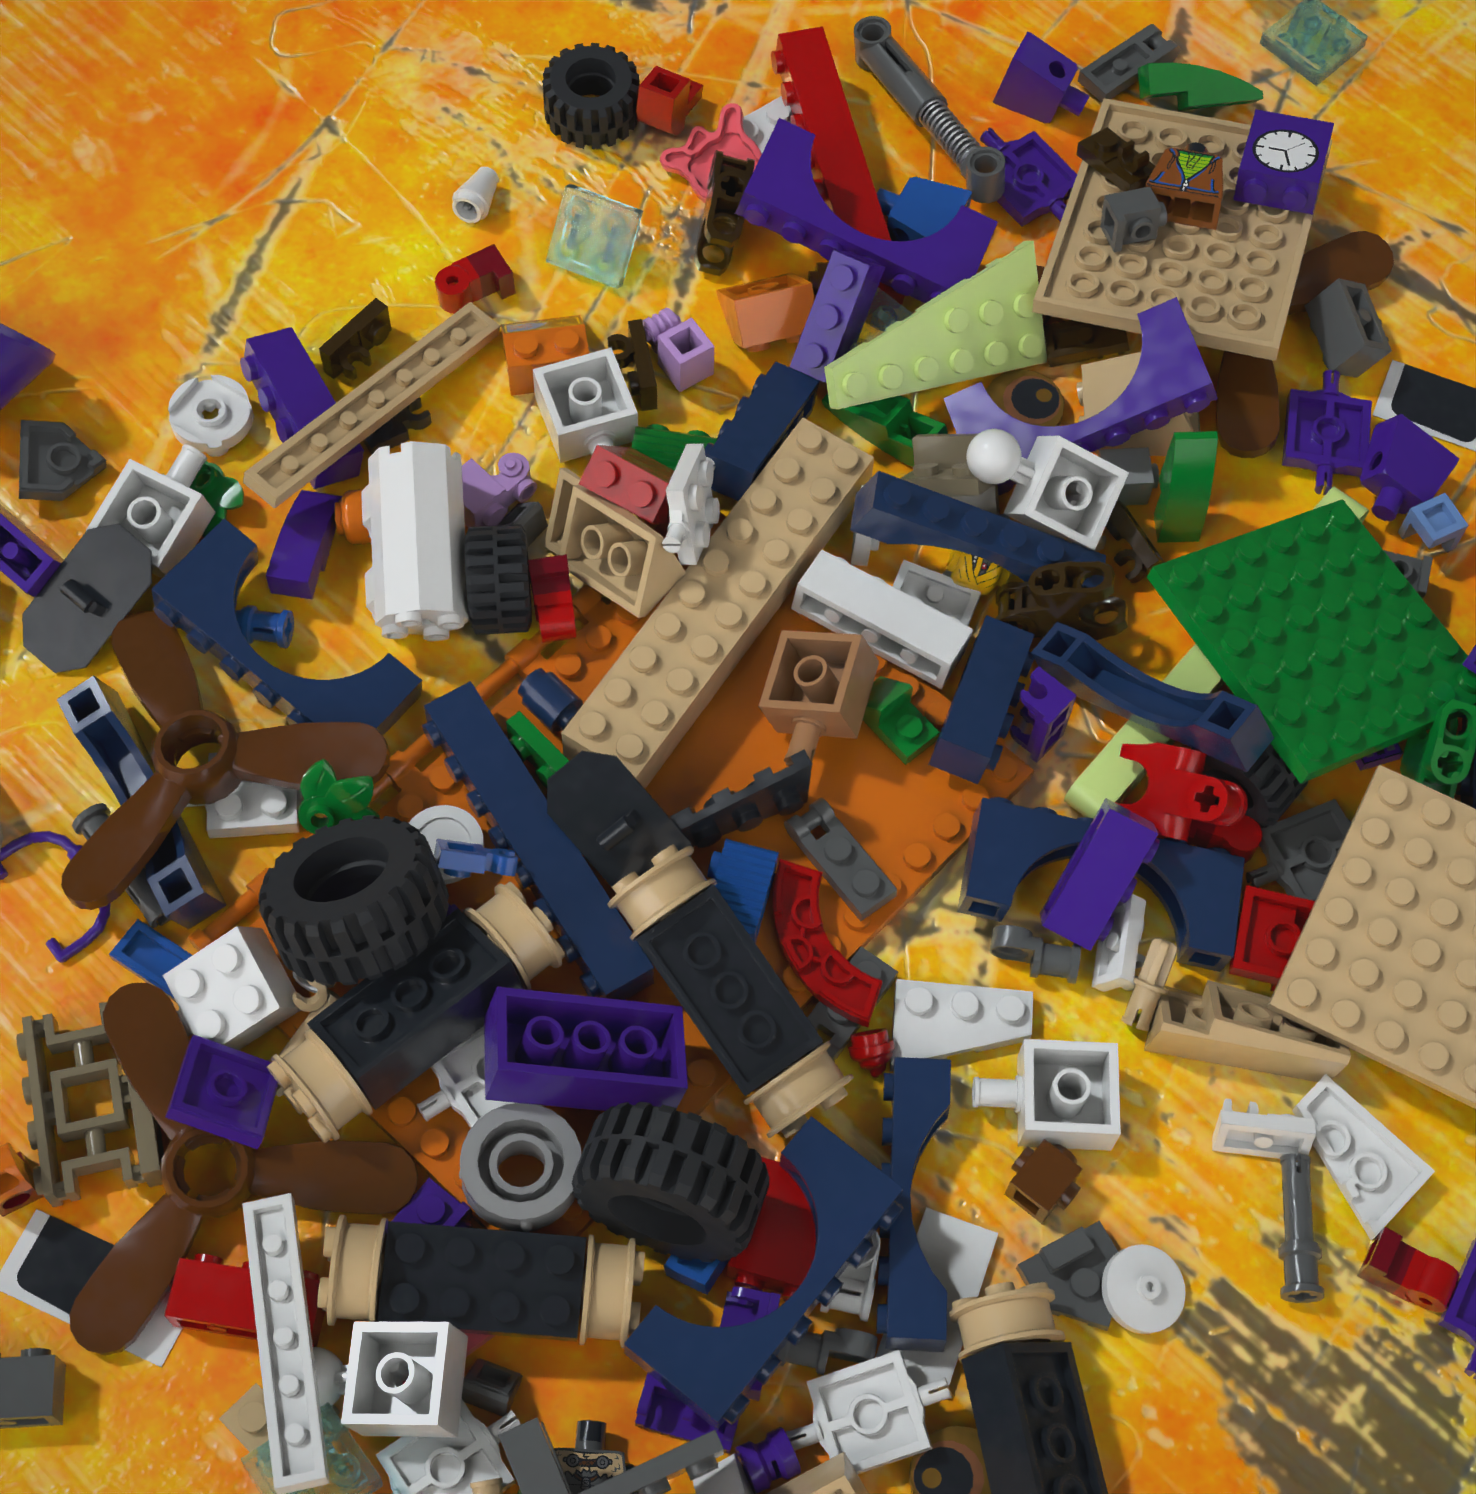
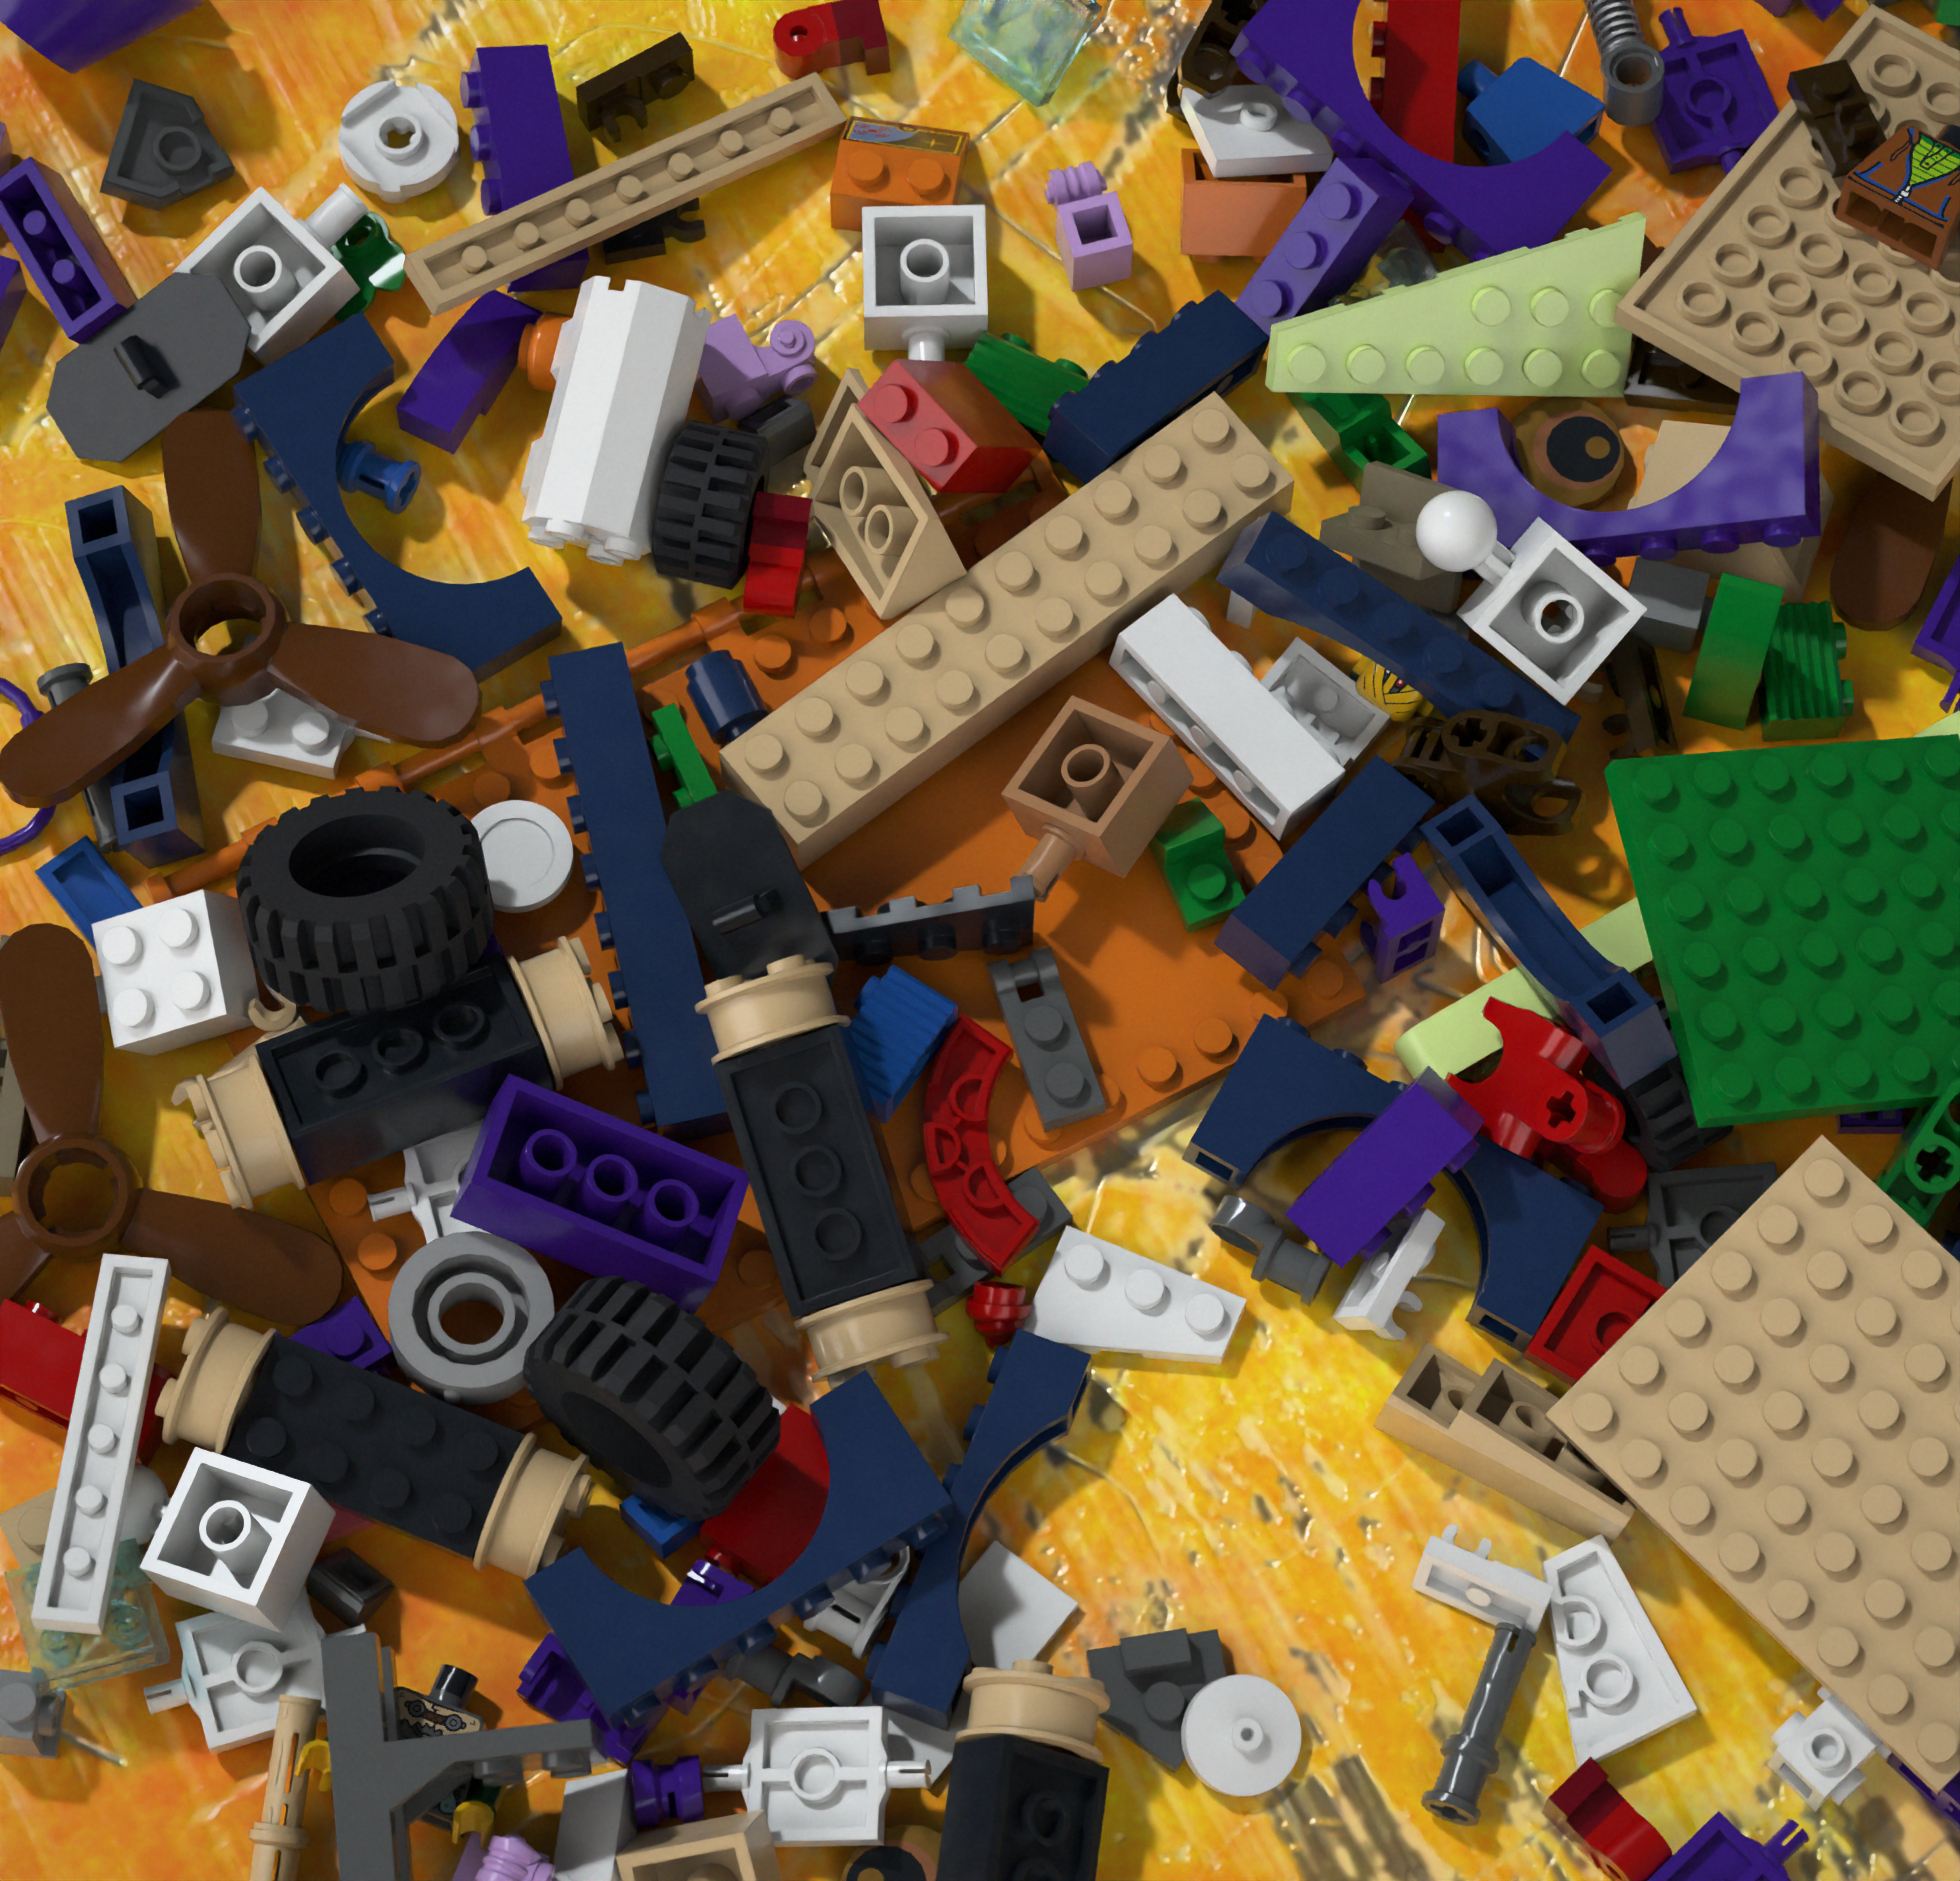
camera: 20 degrees right, 5 degrees up
dark purple plate [165,1034,278,1149] -> none
green plate [298,759,380,834] -> none
blue plate [434,839,518,878] -> none
dark brown plate [607,319,657,411] -> none
white plate [662,444,720,565] -> none
white brick [972,1039,1121,1151] -> none
reddish brown brick [1004,1139,1082,1224] -> none
dark grey brick [1100,187,1167,253] -> none
tan axle [1121,938,1178,1031] -> none
none -> white plate [1180,84,1333,178]
none -> green brick [1756,600,1854,742]

